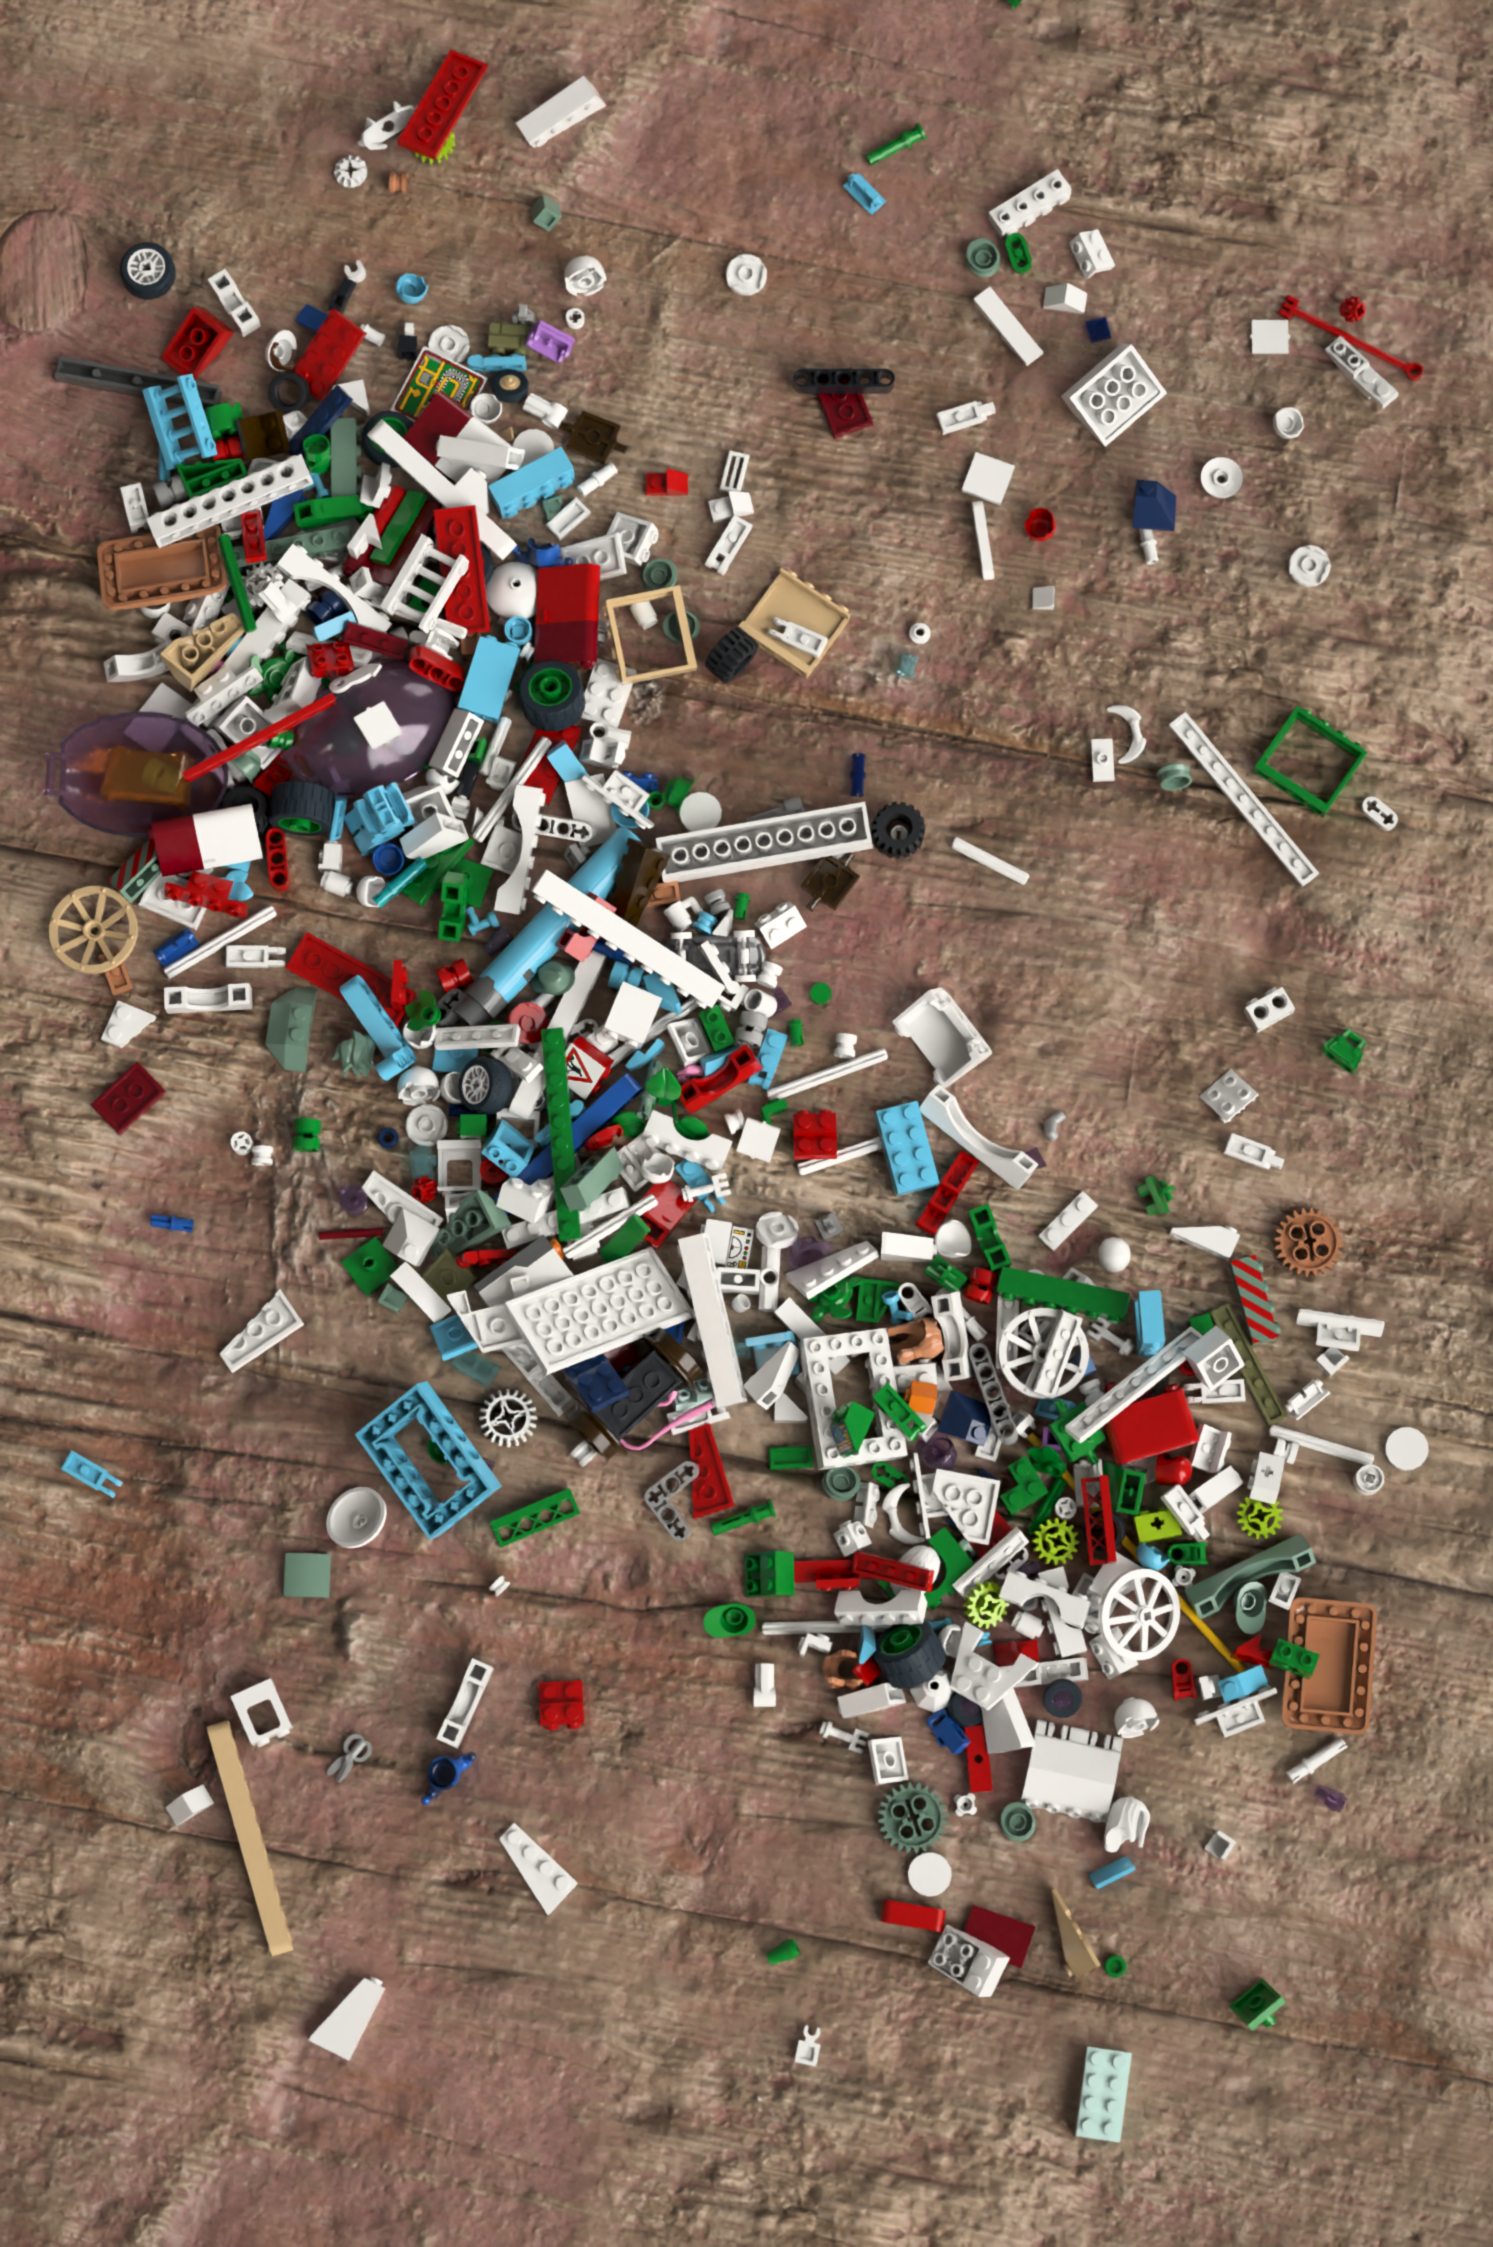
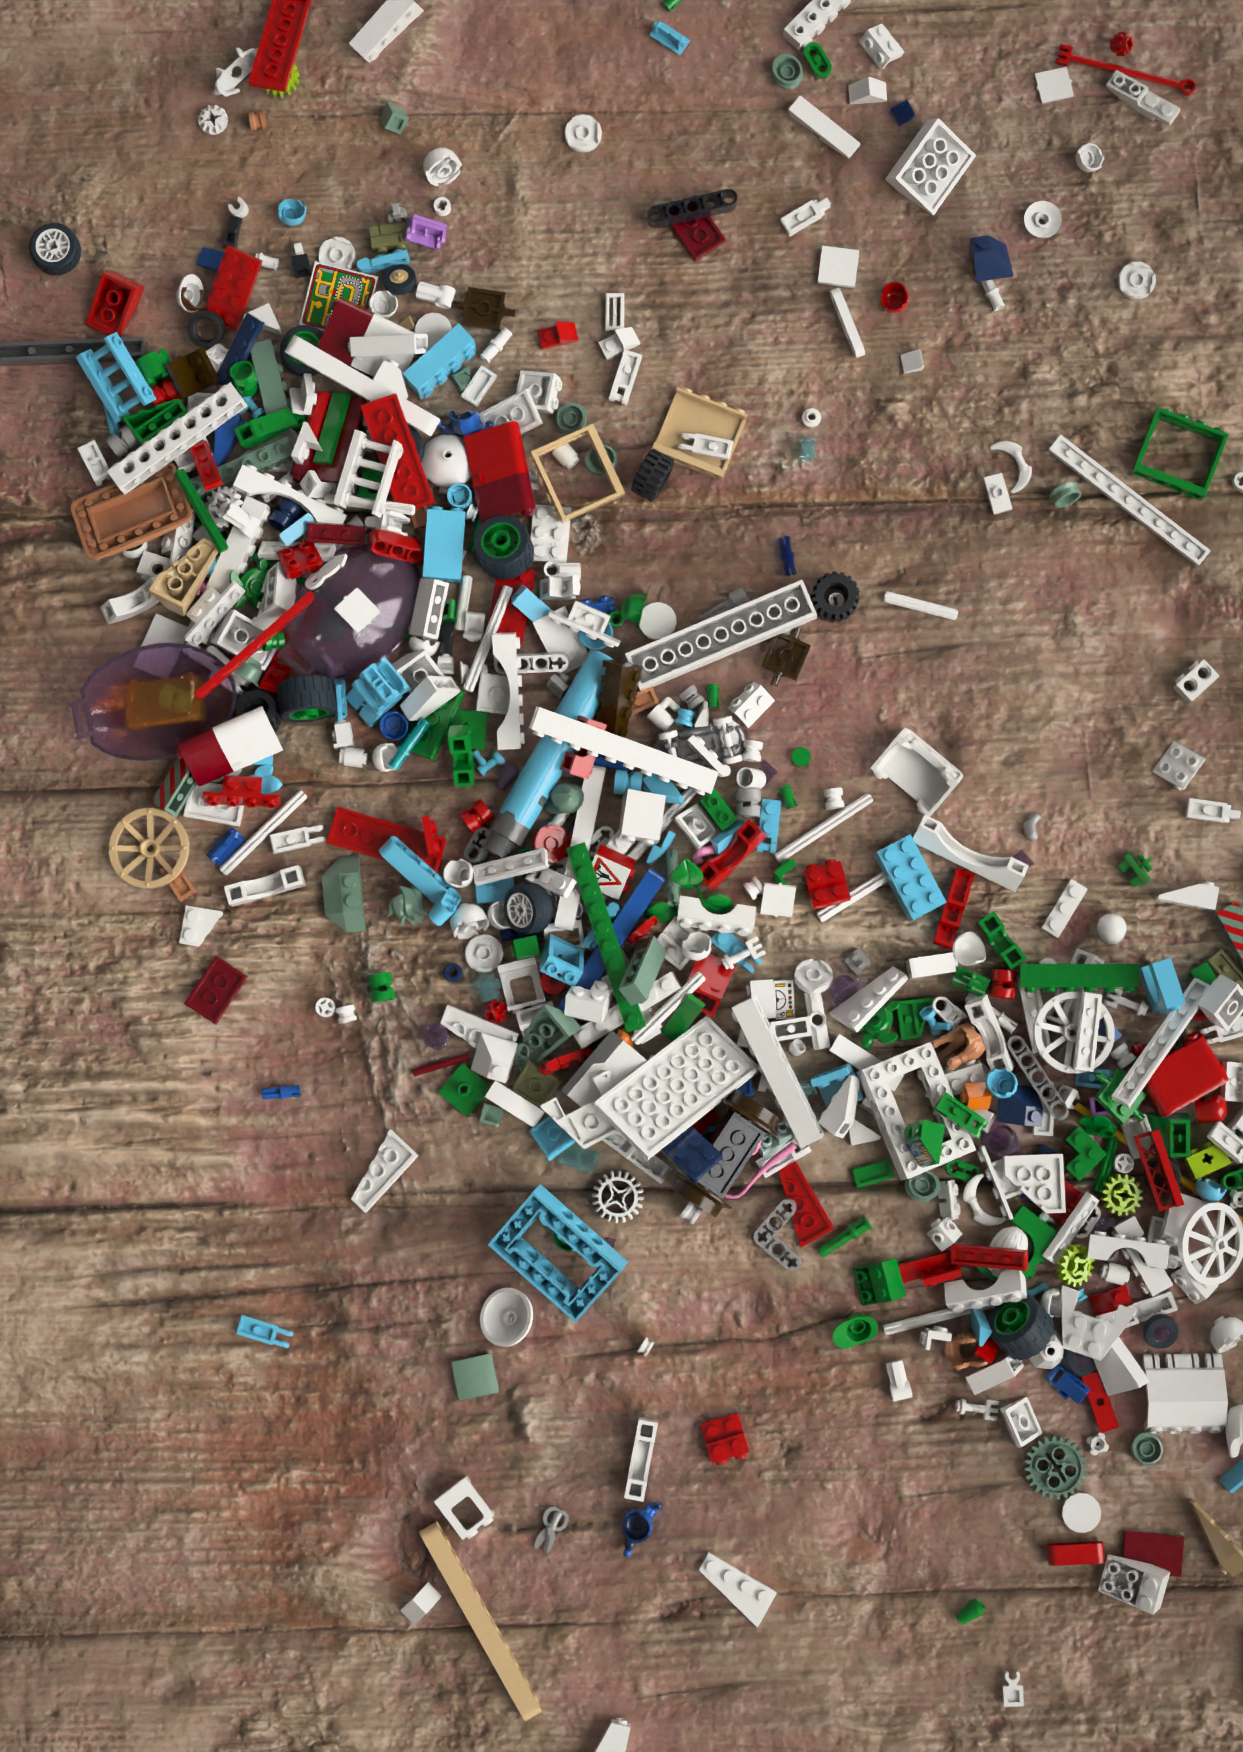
camera: 10 degrees left, 5 degrees up
white arch [208,269,261,337] -> none
red beam [266,828,290,892] -> none
green plate [405,990,441,1031] -> none
green fence [490,1488,580,1548] -> none
white bracket [717,984,749,1013] -> none
none -> medium azure hair [986,1069,1018,1098]

